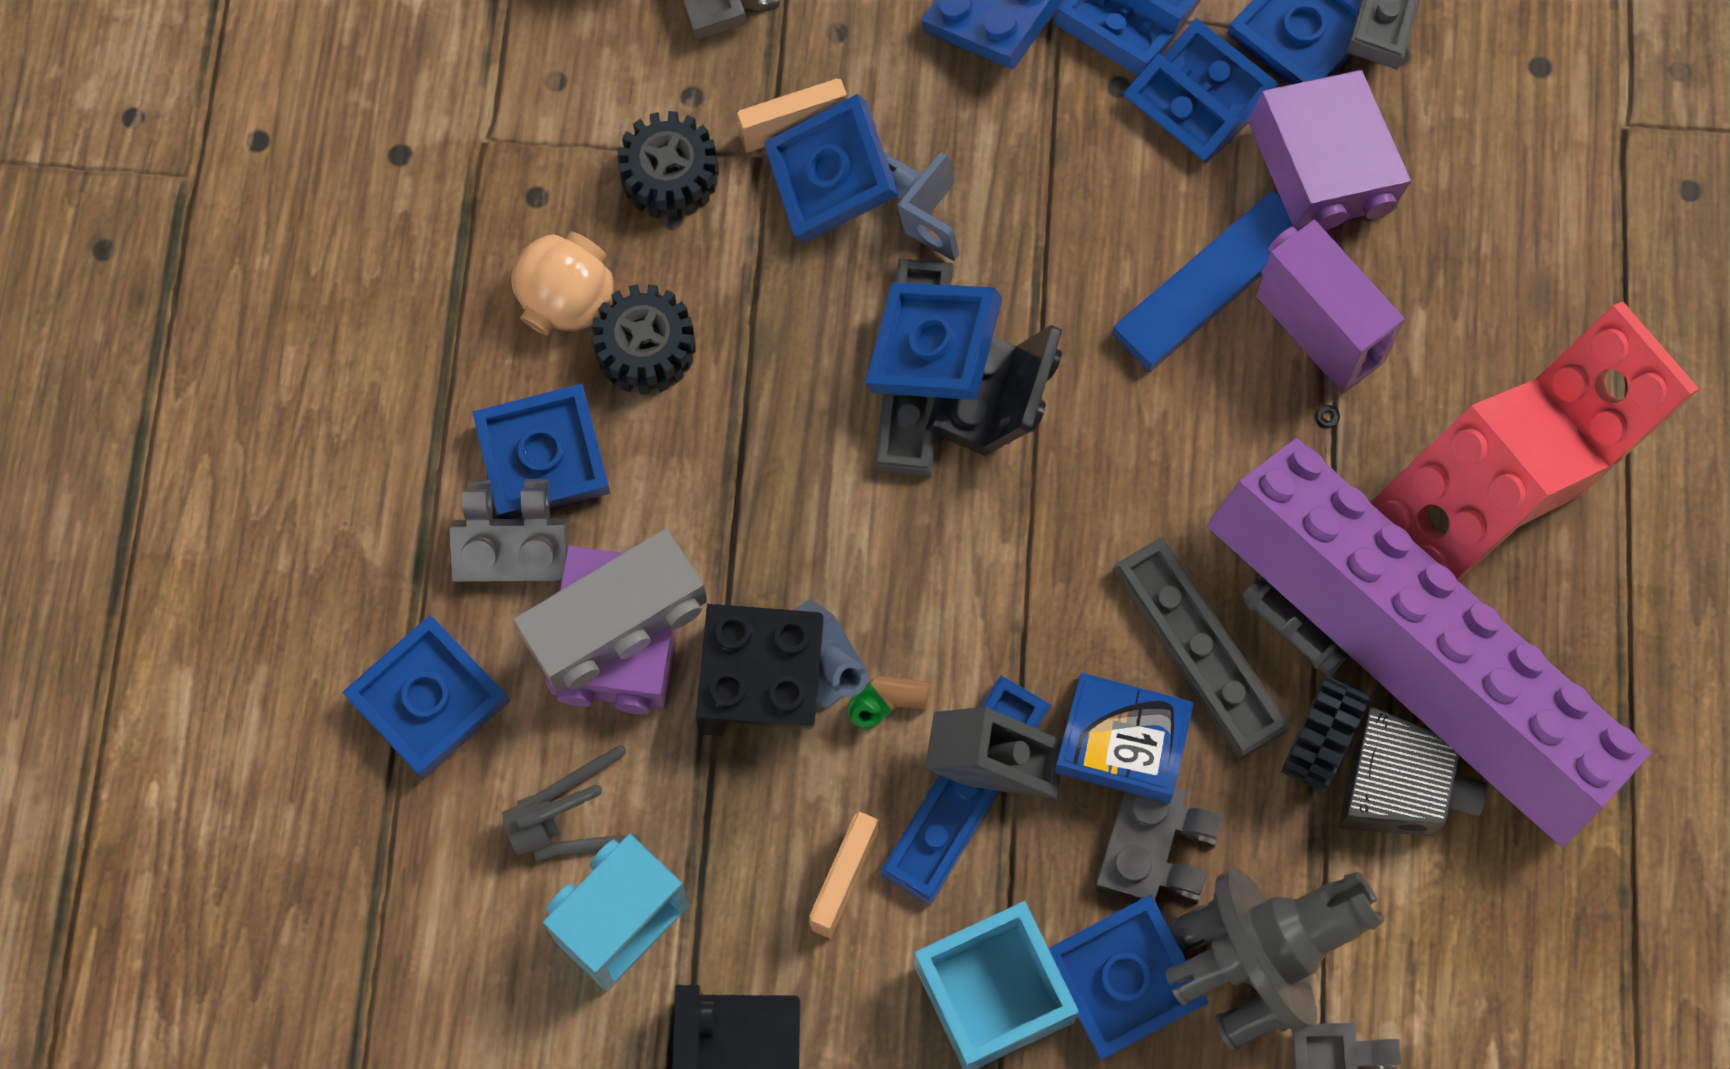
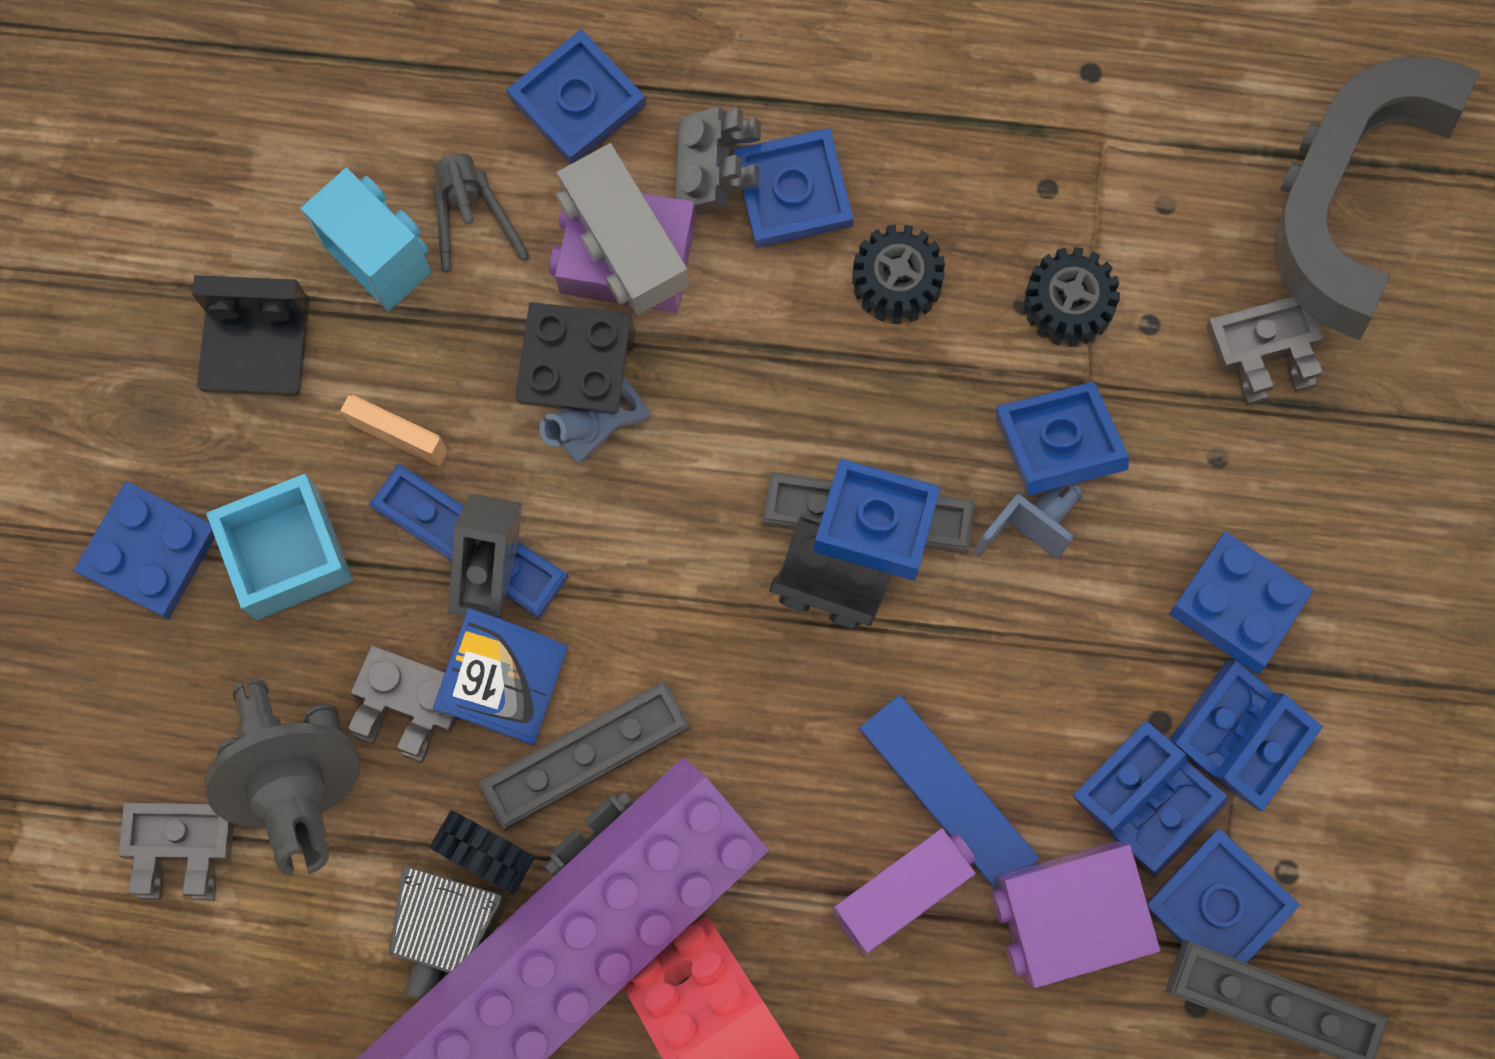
camera: 95 degrees right, 5 degrees up
light nougat plant [511,231,614,336] -> none
light nougat tile [737,78,847,153] -> none
arm [847,676,930,730] -> none
blue plate [1048,894,1209,1060] -> none
dark grey piece [1317,405,1340,427] -> none

